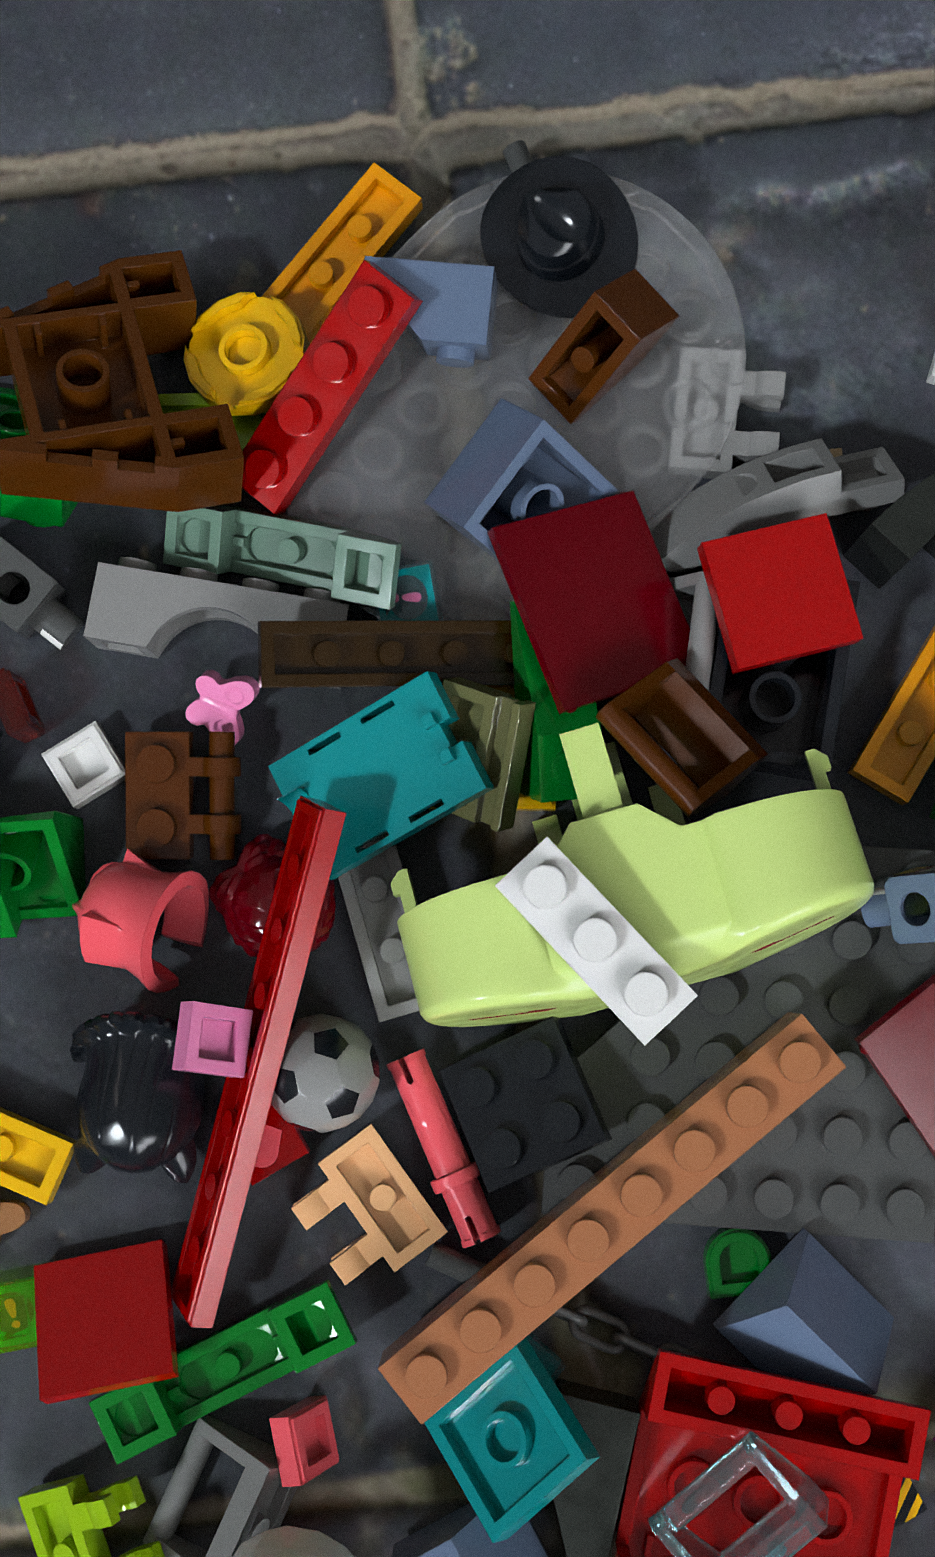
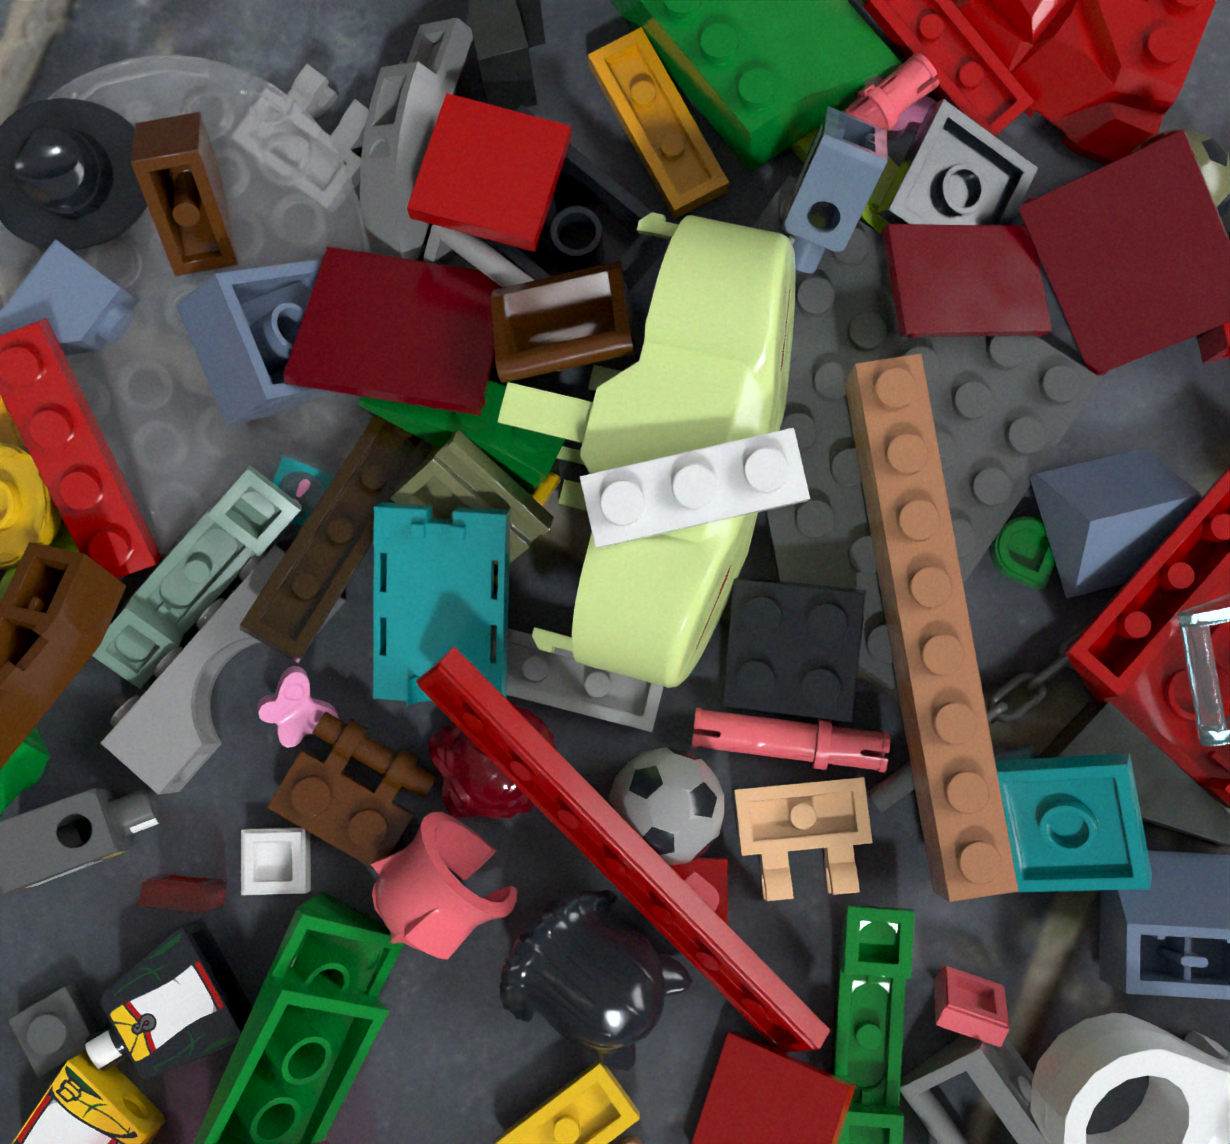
camera: 55 degrees left, 0 degrees up
bright pink plate [172,1001,253,1078] -> none

